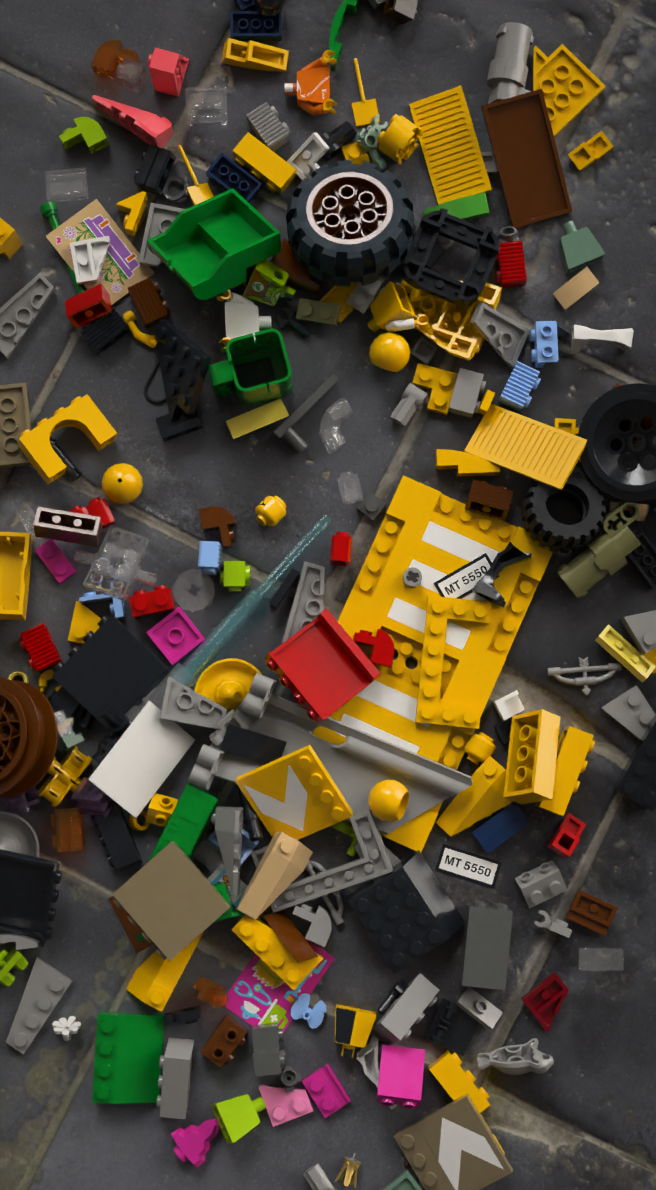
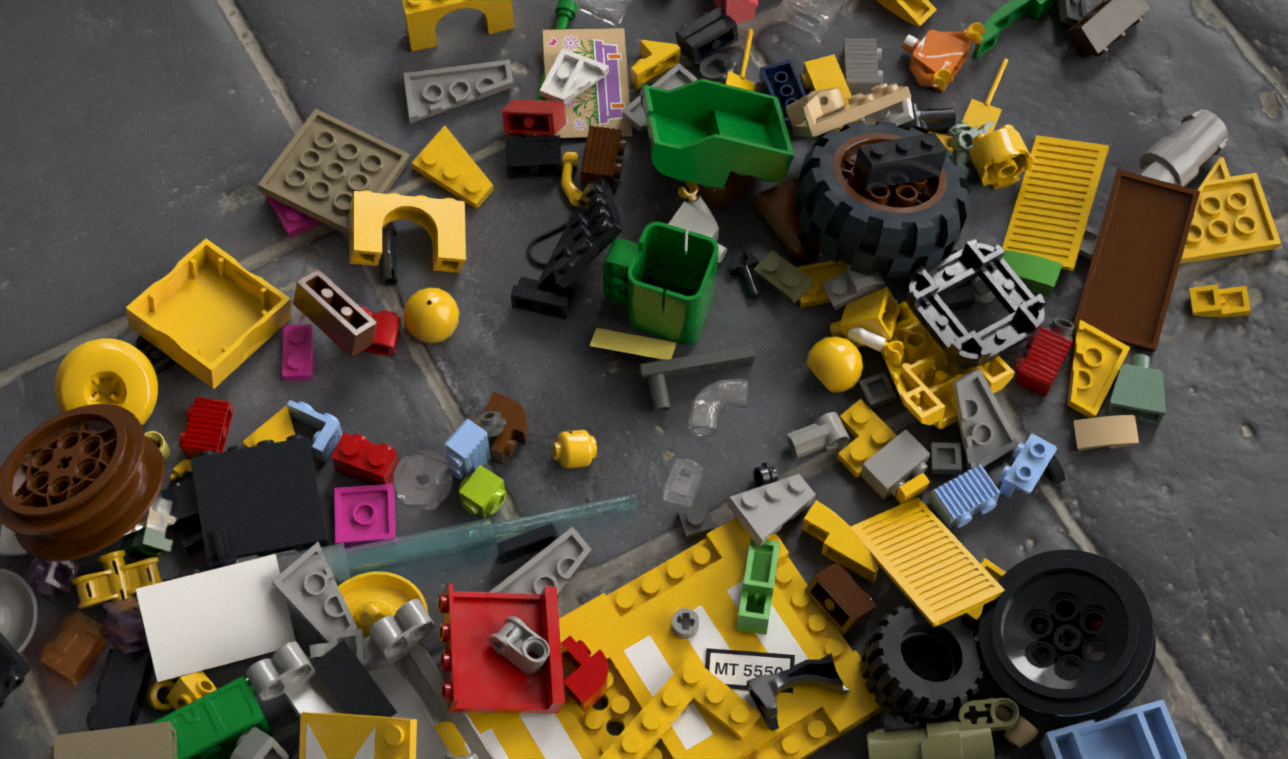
camera: 35 degrees right, 20 degrees down
clear slope [73,525,158,601] -> none
torso [243,259,296,306] -> none
red brick [329,532,352,566] -> none
white animal [570,325,634,354] -> none
none -> yellow wing [411,126,494,209]
none -> dark grey plate [473,411,507,437]
none -> light grey piece [488,616,550,674]
none -> light grey wing [726,474,816,547]
none -> bright green slope [736,538,780,635]
none -> black plate [753,462,778,488]
none -> tan plate [786,83,911,138]
none -> black brick [853,132,948,191]
none -> dark grey plate [930,442,962,474]
none -> yellow wing [1067,320,1130,418]

